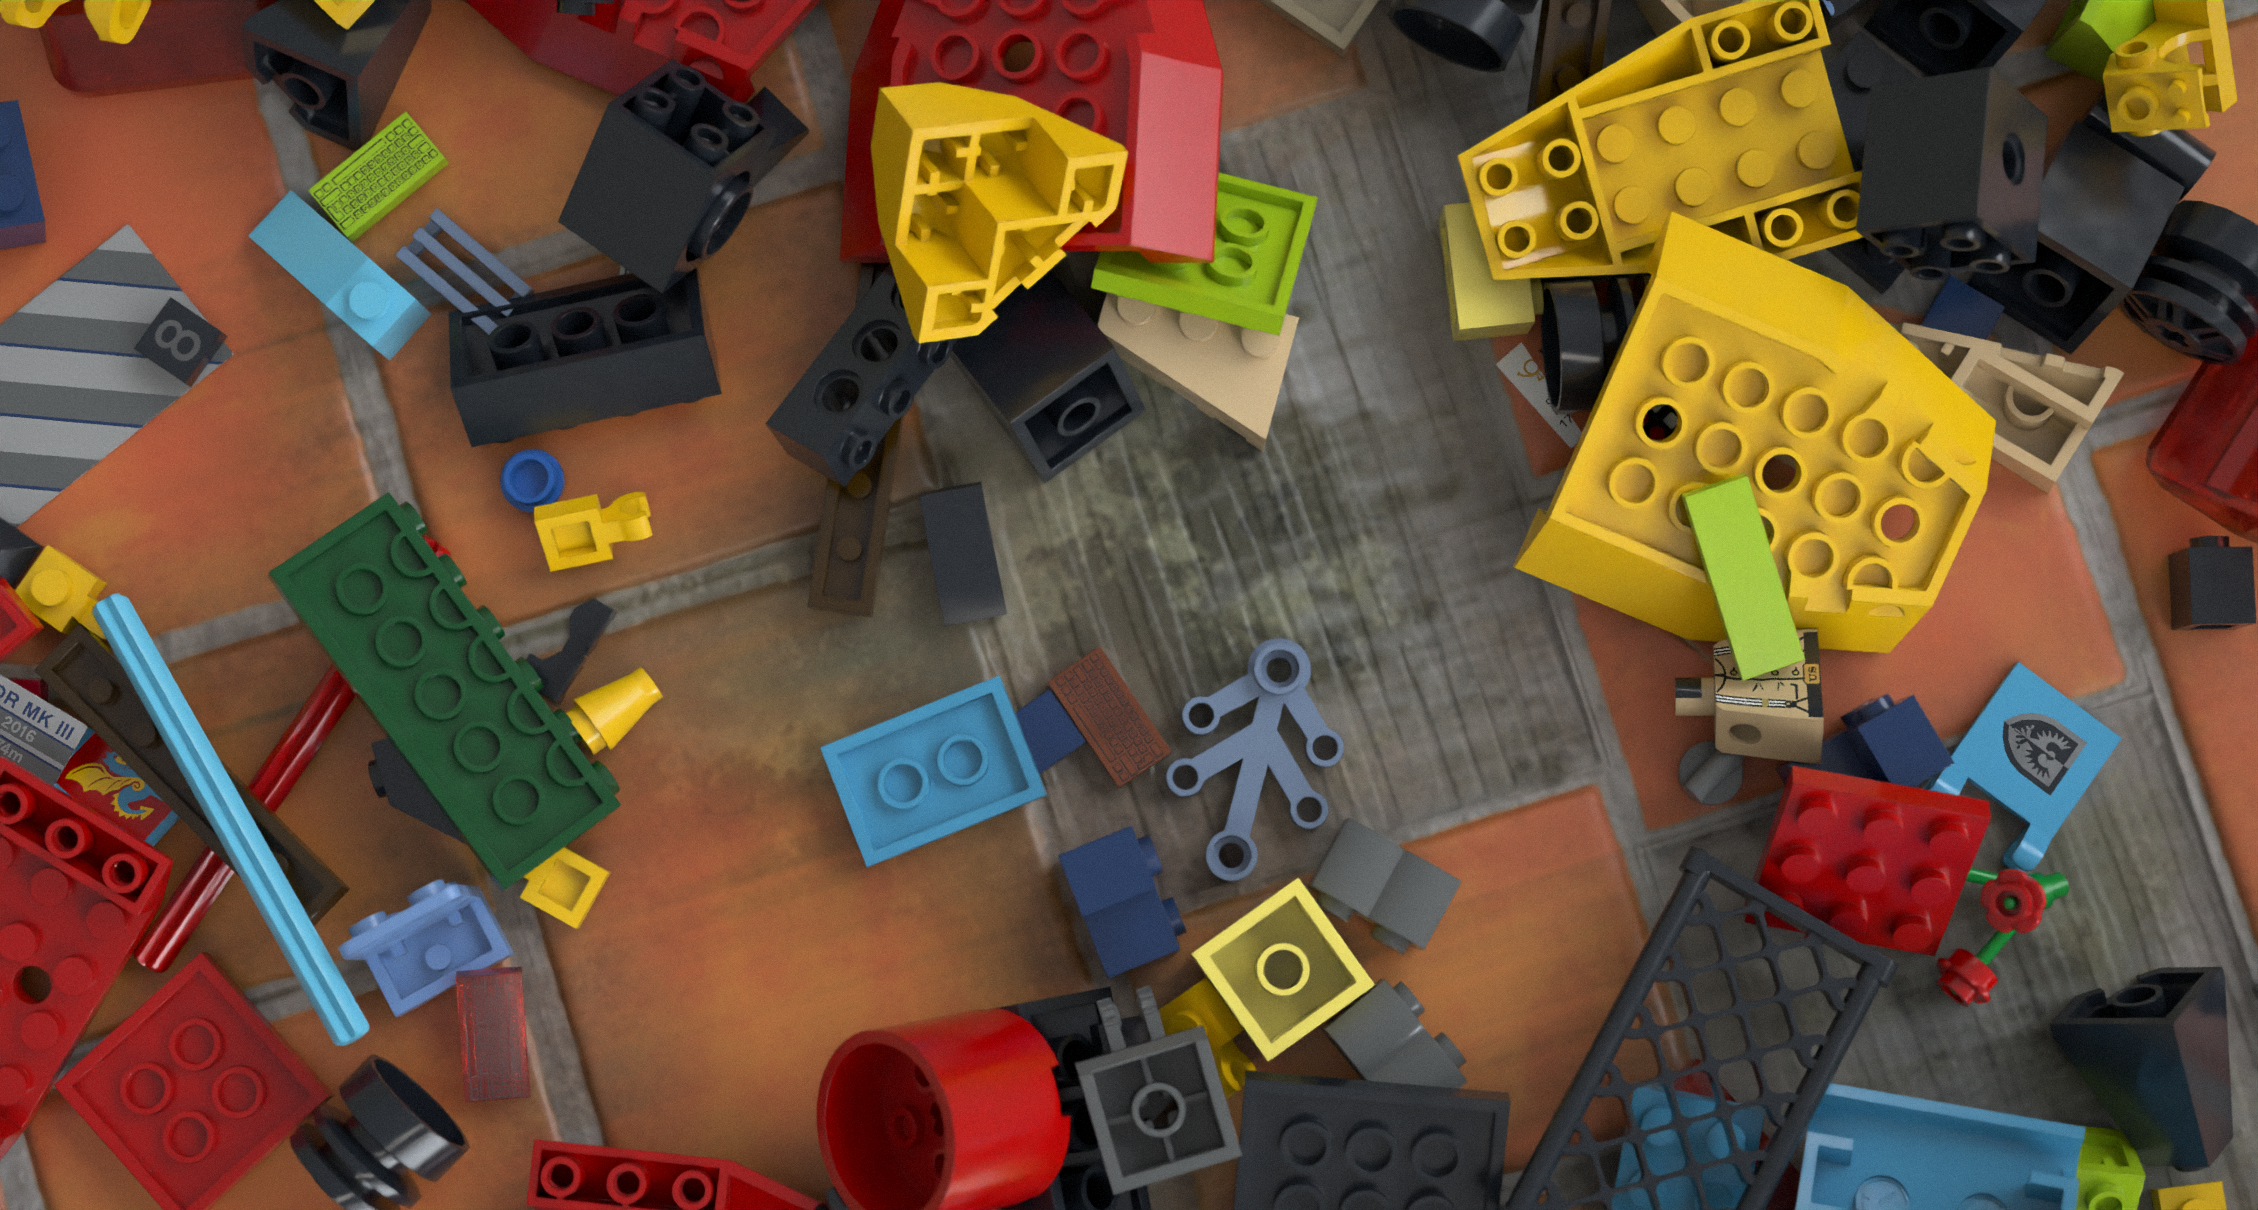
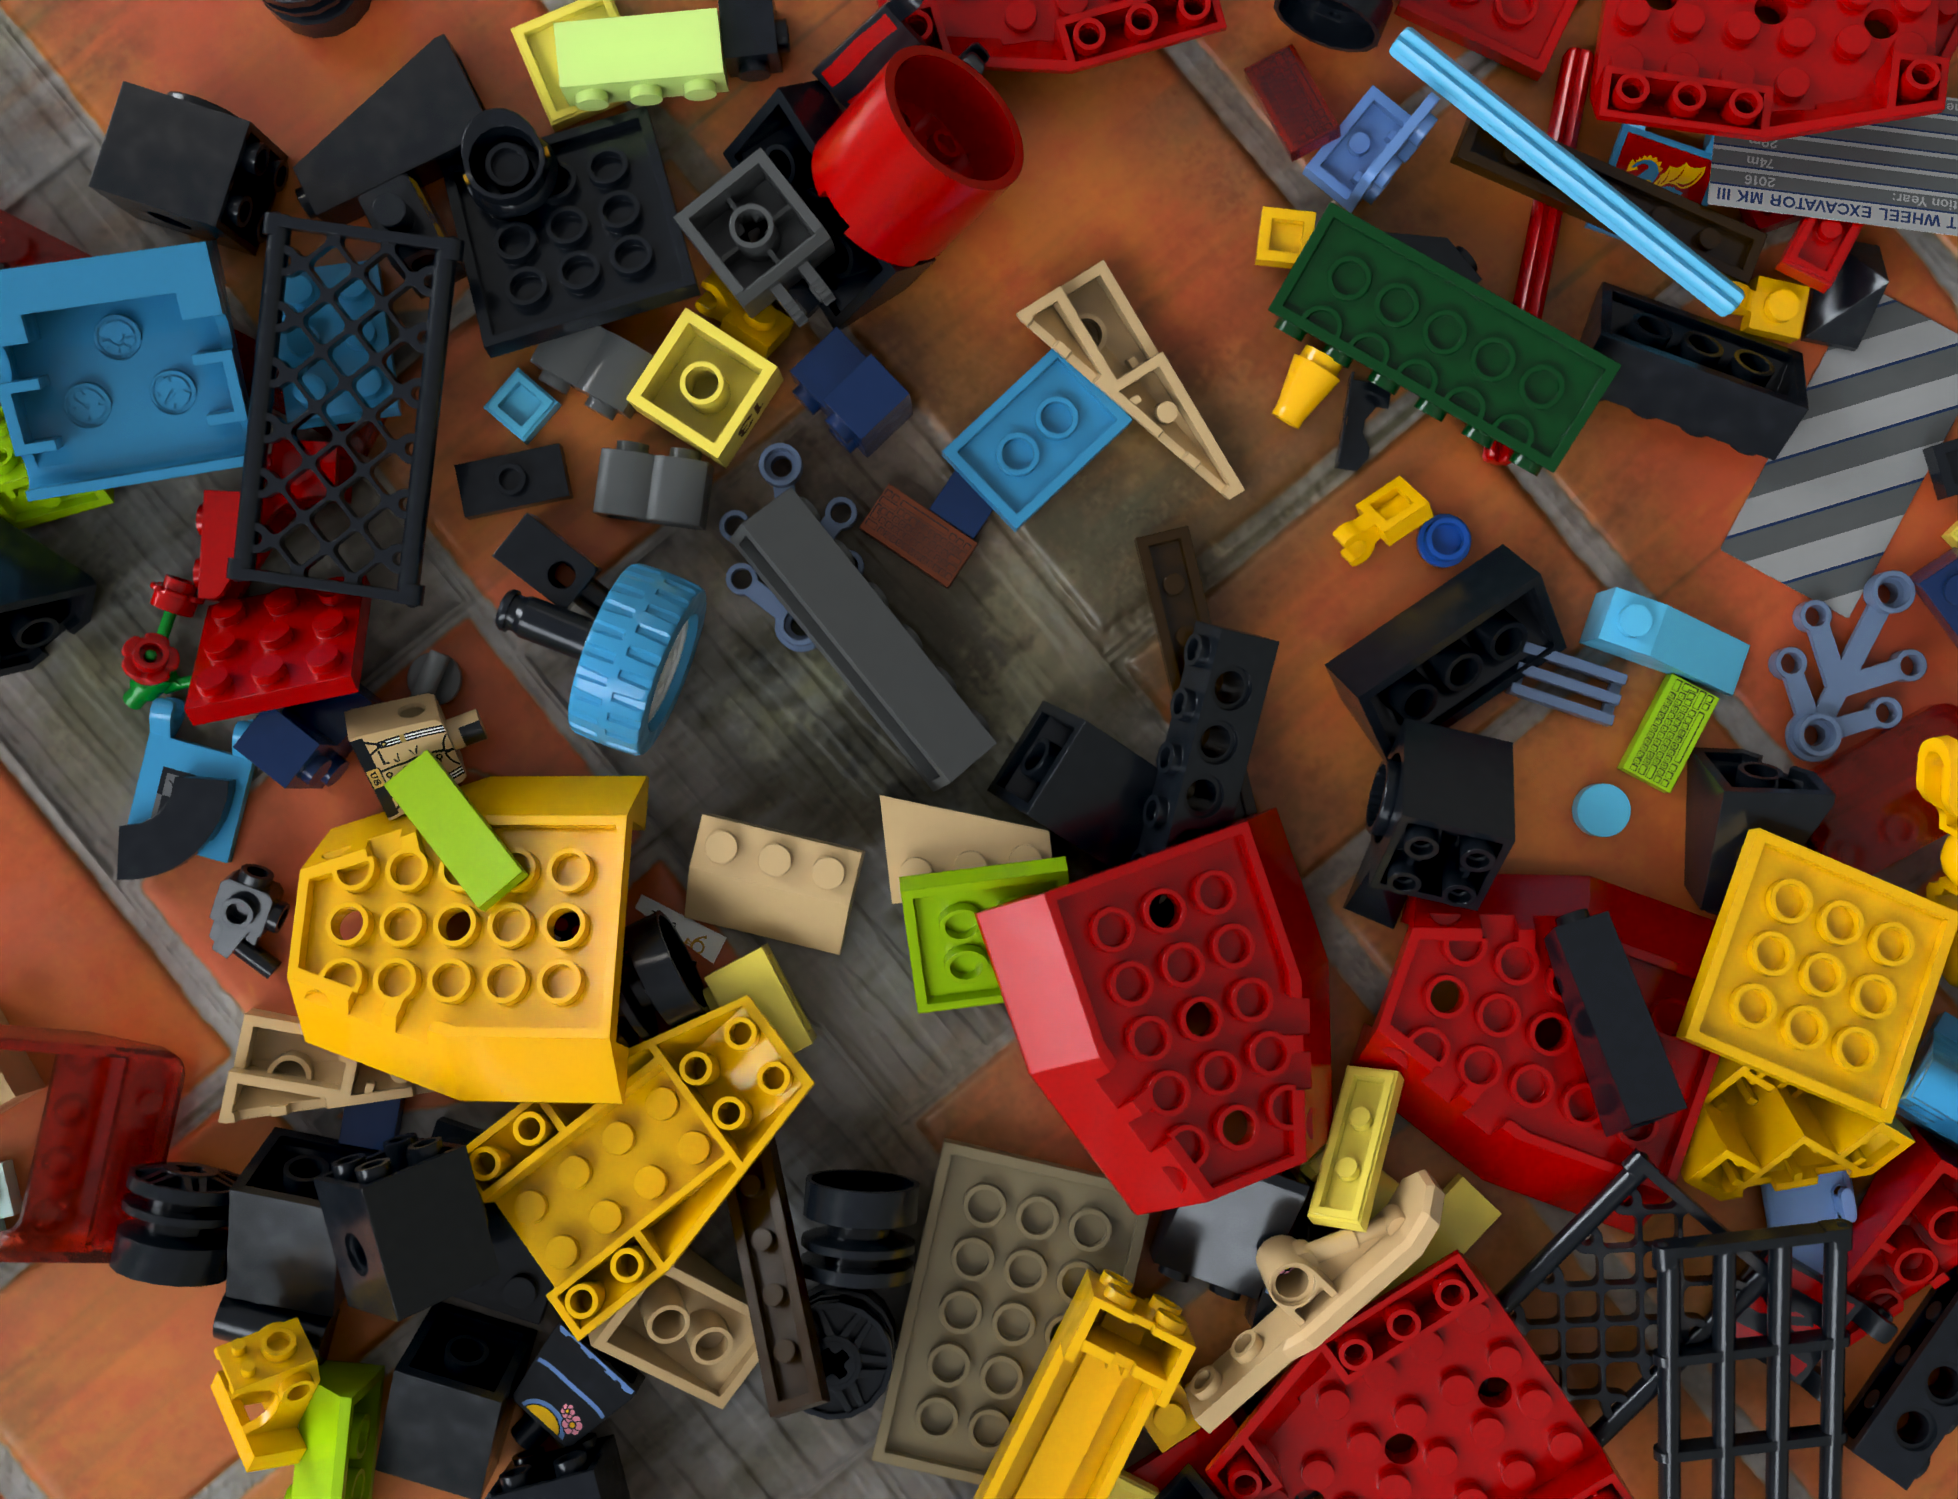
camera: 160 degrees right, 5 degrees up
black tile [134,297,228,387] -> none
yellow brick [871,82,1128,343] -> none
black slope [919,481,1007,627] -> none
black brick [2168,536,2256,631] -> none
none -> black tile [117,775,236,880]
none -> red arch [193,439,354,603]
none -> black piece [209,864,290,979]
none -> black plate [454,443,573,520]
none -> medium azure tile [483,368,562,445]
none -> black torso [492,513,610,619]
none -> dark azure wheel [495,563,707,756]
none -> tan slope [684,813,866,955]
none -> dark grey brick [730,487,997,792]
none -> tan wedge [1016,260,1245,500]
none -> medium azure tile [1572,783,1631,837]
none -> black slope [1580,282,1809,461]
none -> sand blue plant [1768,570,1927,762]

